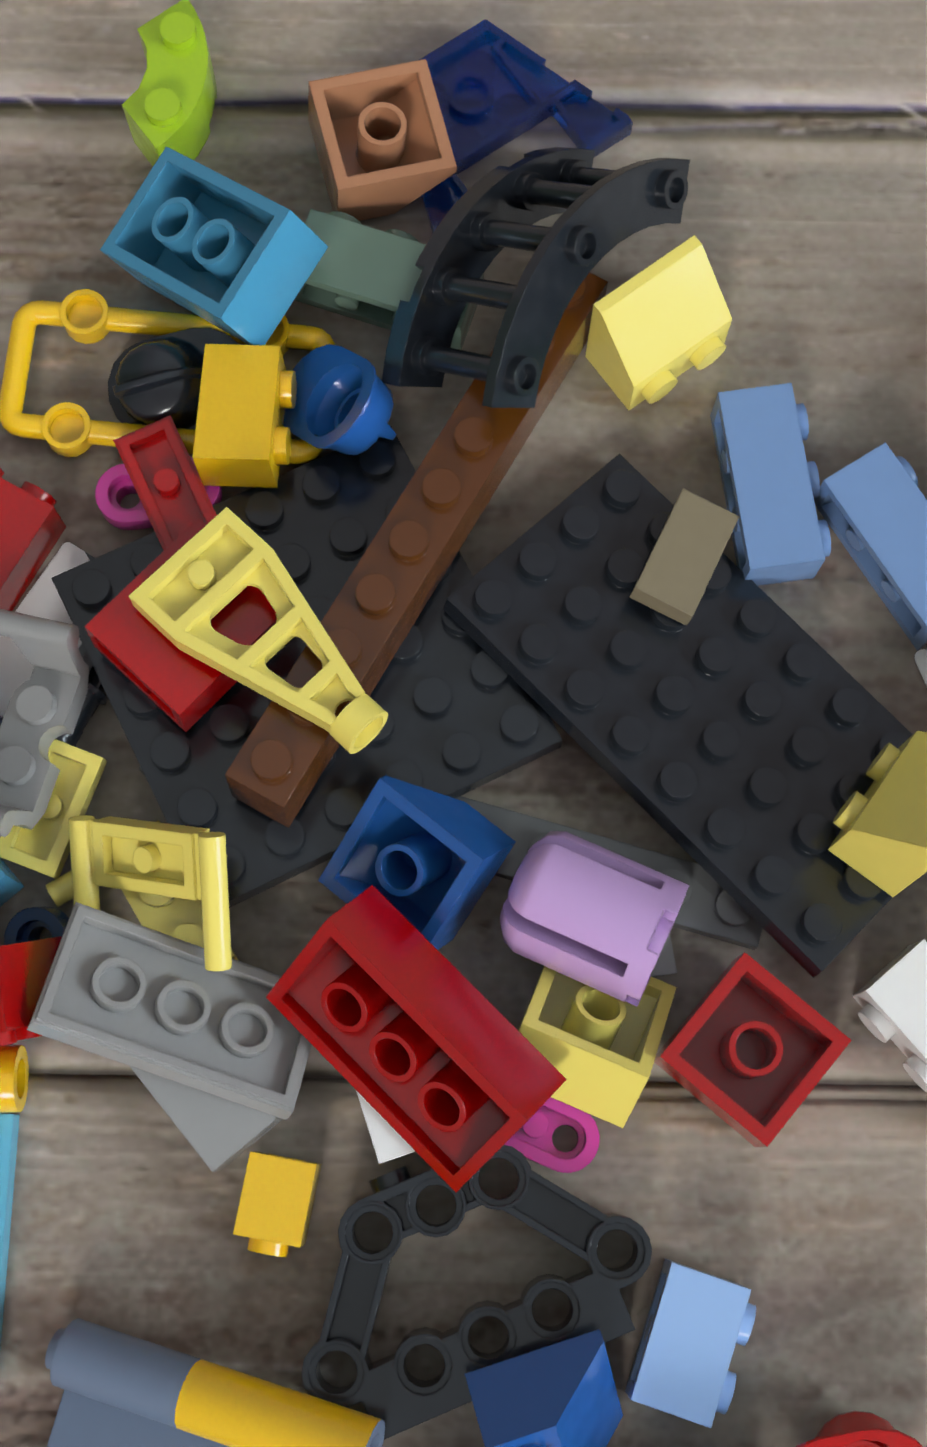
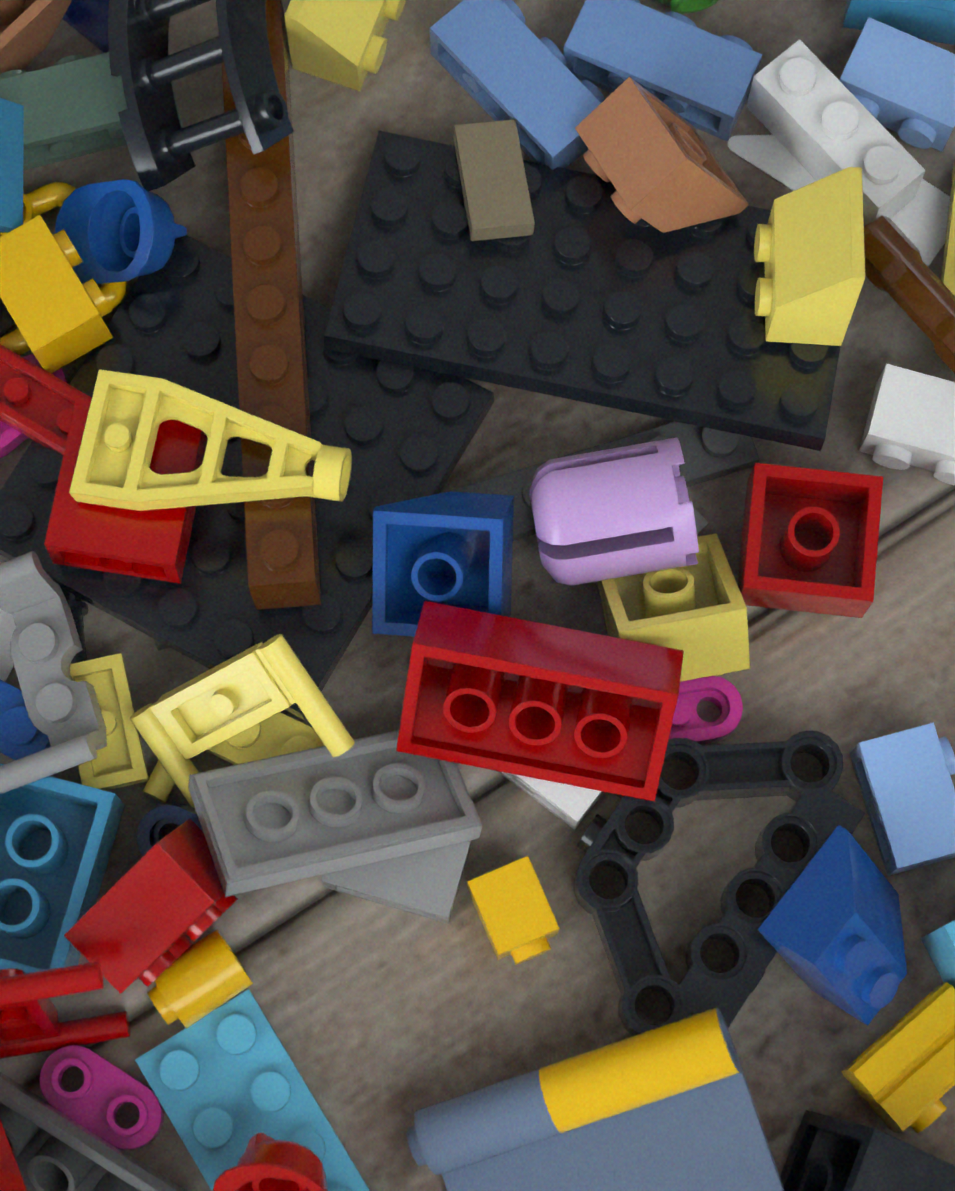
camera: 35 degrees left, 0 degrees up
none -> nougat slope [575,77,749,233]

